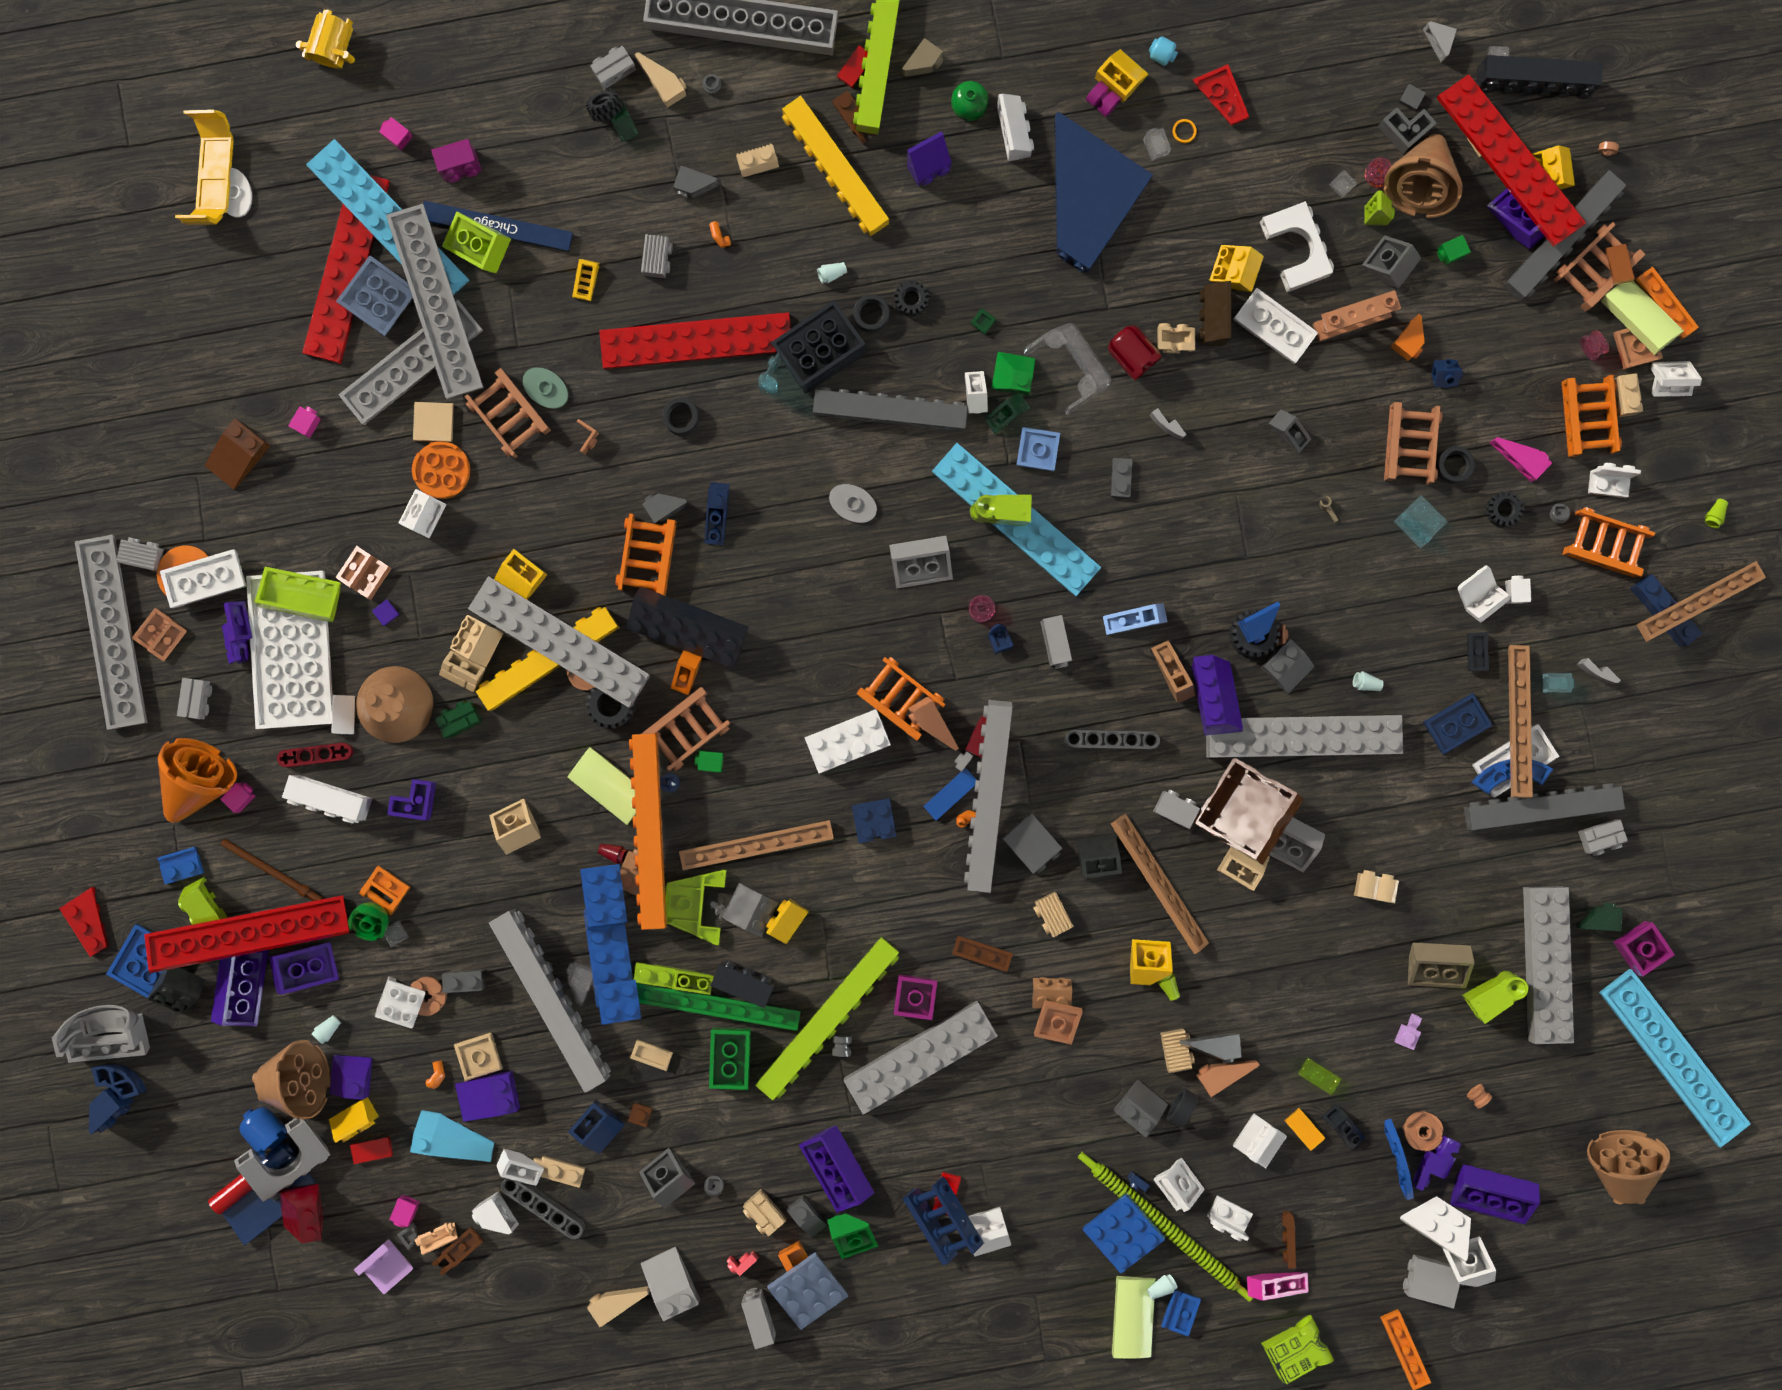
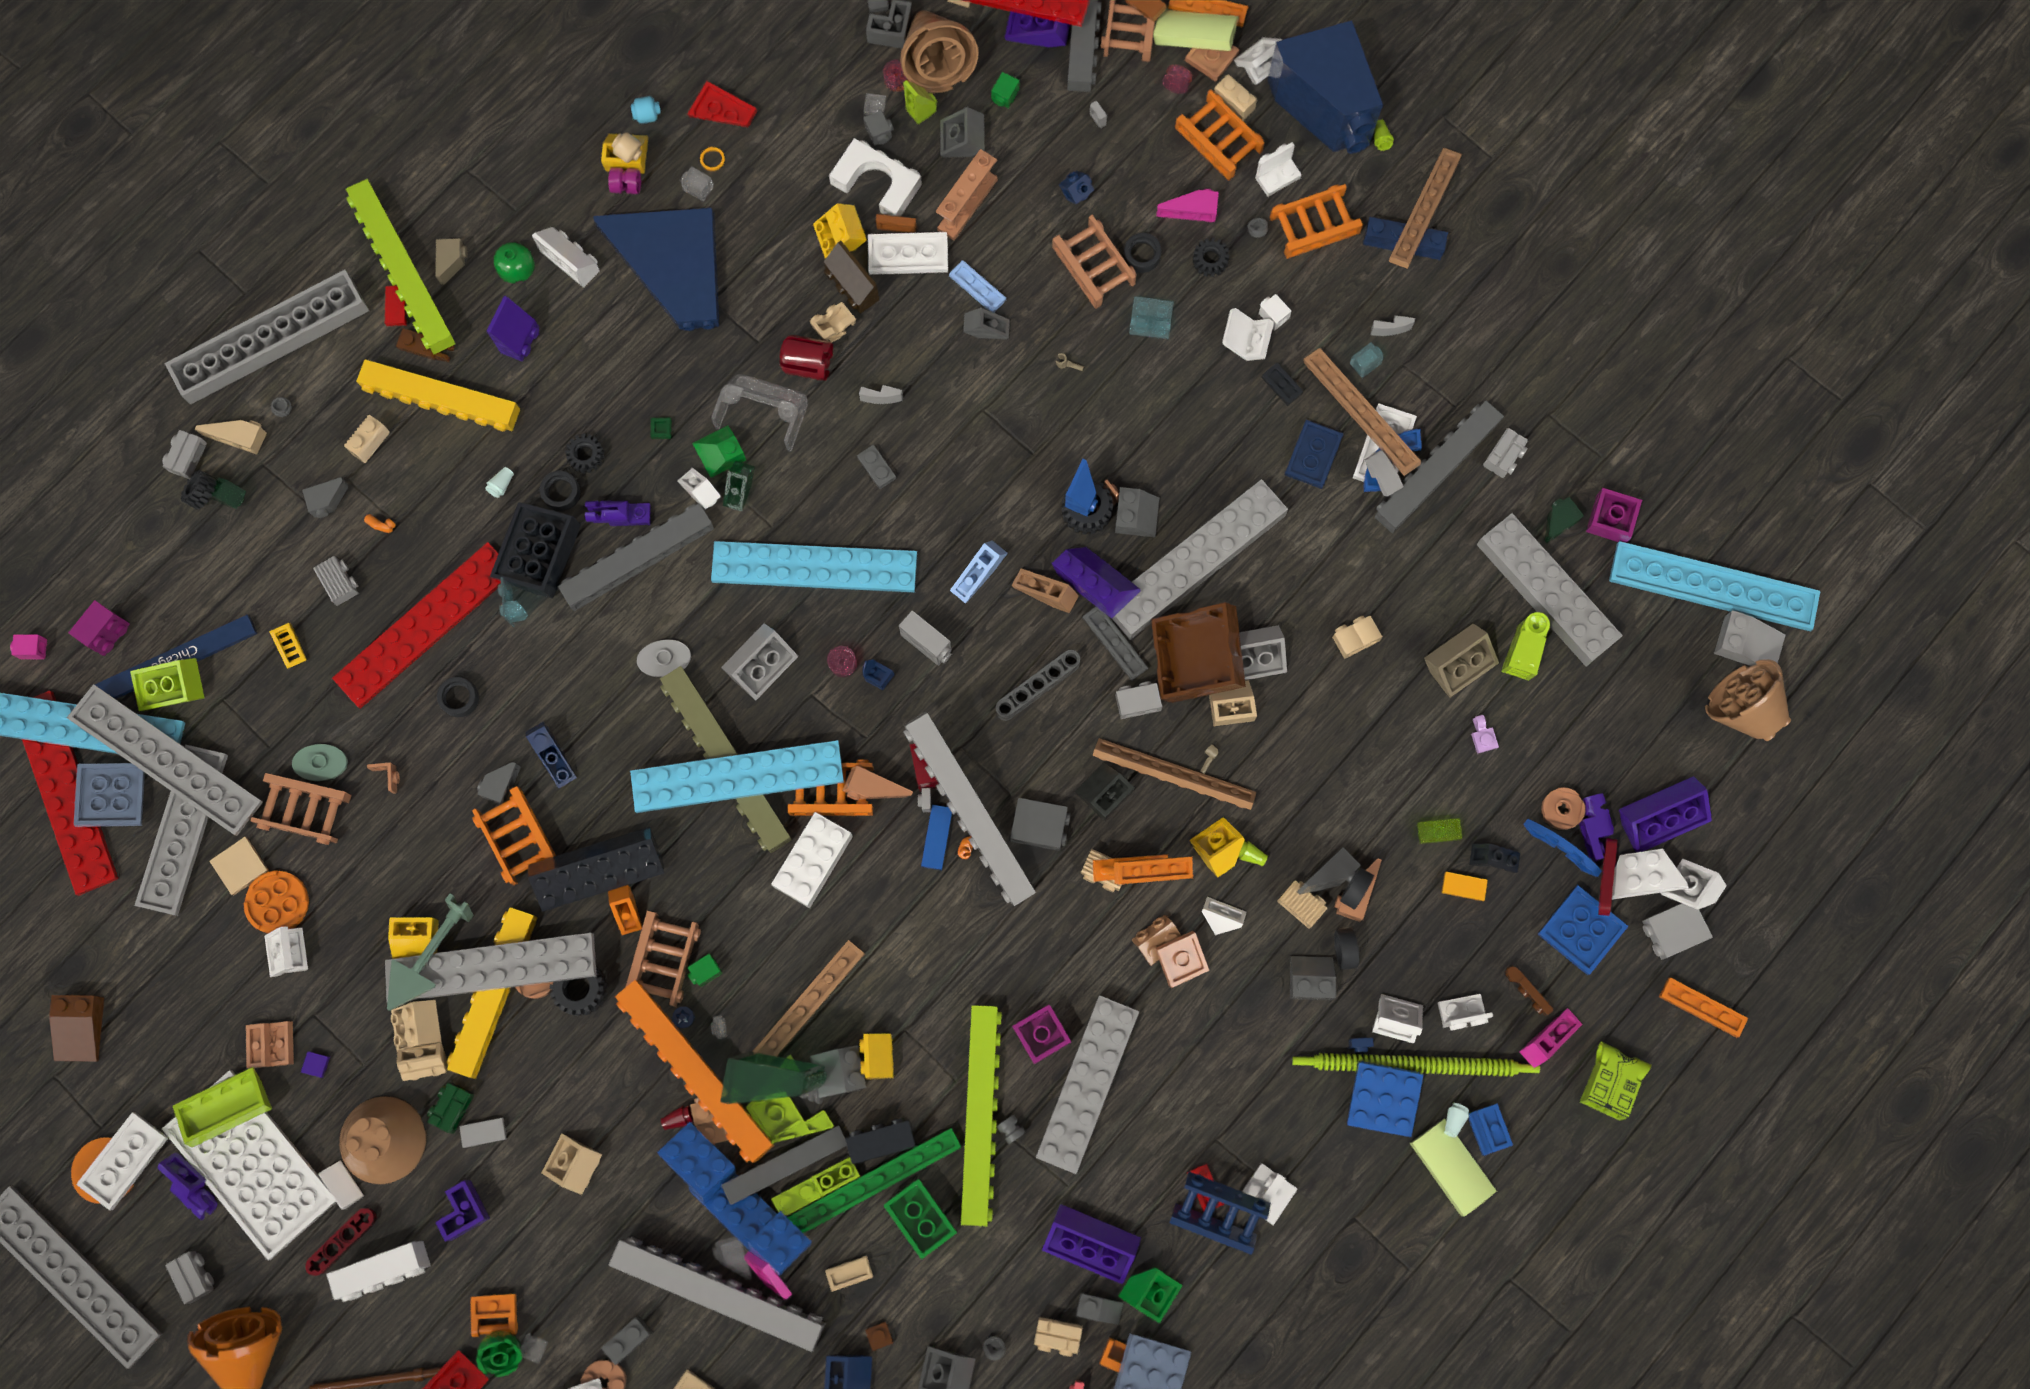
camera: 35 degrees left, 10 degrees down
light grey brick [116,537,164,571] -> none
nougat slope [132,607,187,662] -> none
dark pink brick [220,783,256,813] -> none
dark pink brick [288,406,321,438] -> none
yellowish green slope [568,747,636,825] -> none
dark blue piece [852,798,896,843] -> none
reddish brown plate [952,935,1013,972] -> none
lime piece [970,495,1032,526] -> none
medium blue plate [1016,427,1060,472] -> none
white bracket [1233,1114,1287,1168] -> none
light aqua cone [1353,671,1383,691] -> none
orange slope [1390,314,1425,361] -> none
nougat wheel [1467,1084,1492,1109] -> none
none -> sand green piece [387,894,474,1011]
none -> light grey tile [460,1118,507,1148]
none -> dark purple plate [585,500,651,526]
none -> tan head [612,132,643,163]
none -> medium azure plate [630,741,844,813]
none -> olive brick [660,666,792,853]
none -> clear plate [711,1015,728,1039]
none -> clear green windscreen [720,1051,827,1104]
none -> dark grey tile [721,1126,847,1206]
none -> dark pink tile [744,1252,792,1299]
none -> dark grey brick [864,110,893,146]
none -> dark orange tile [876,214,917,233]
none -> light blue tile [949,260,1006,313]
none -> dark grey tile [1082,607,1148,681]
none -> light grey tile [1090,101,1107,128]
none -> orange fence [1093,854,1193,884]
none -> dark tan hand [1200,745,1218,774]
none -> white slope [1202,897,1246,935]
none -> dark blue slope [1268,20,1383,154]
none -> black tyre [1340,867,1374,910]
none -> light grey slope [1364,450,1404,496]
none -> blue plate [1538,885,1628,975]
none -> dark red beam [1598,838,1617,916]
none -> light grey slope [1714,610,1785,666]

